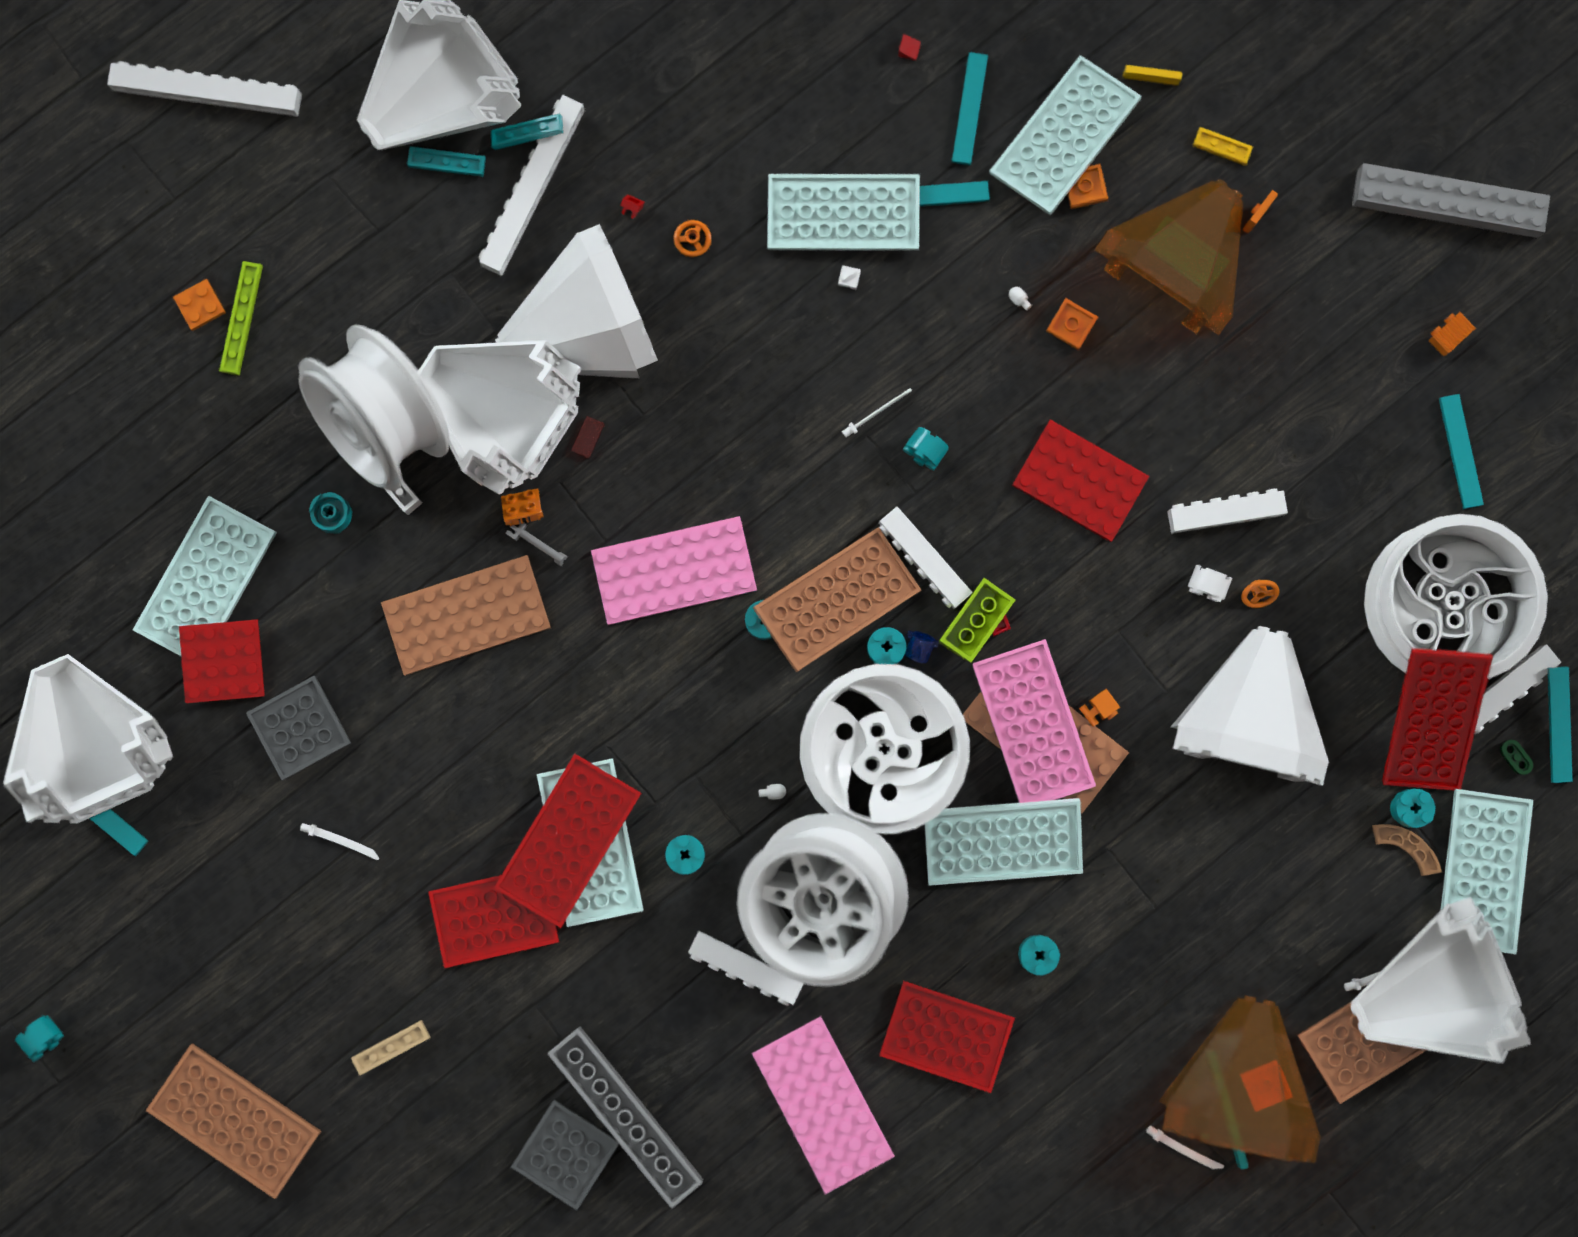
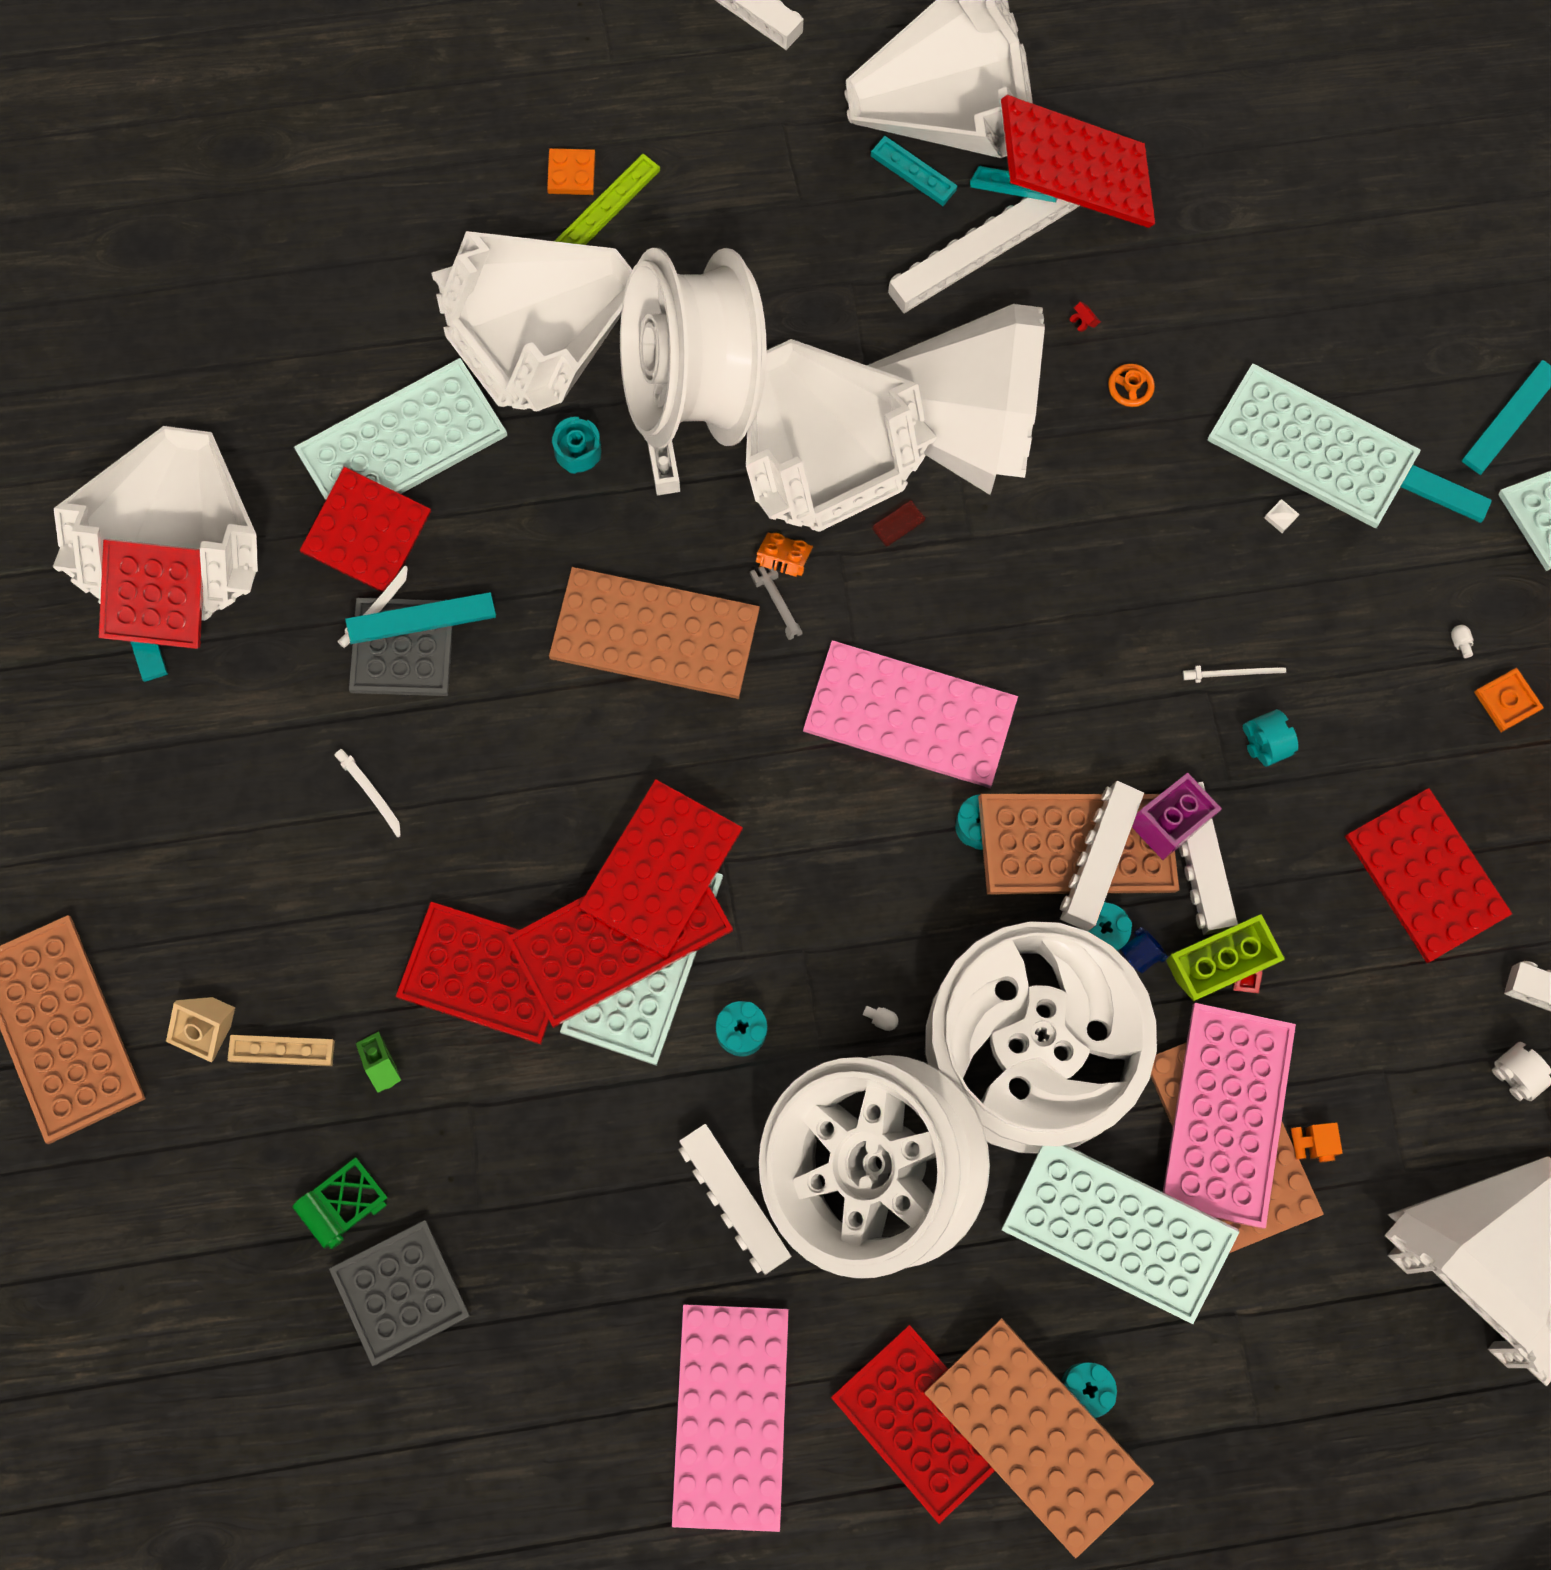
camera: 30 degrees right, 10 degrees down
light grey brick [547,1026,703,1208] -> none
red slope [898,34,921,60] -> none
none -> red plate [99,539,203,649]
none -> tan slope [166,997,235,1062]
none -> green piece [292,1157,388,1249]
none -> white sword [338,566,408,648]
none -> teal tile [345,592,496,644]
none -> bright green slope [356,1032,401,1092]
none -> white piece [432,231,632,411]
none -> red plate [579,779,743,958]
none -> nougat plate [924,1318,1154,1558]
none -> red plate [1001,95,1155,228]
none -> white brick [1060,781,1144,931]
none -> magenta slope [1132,773,1222,860]

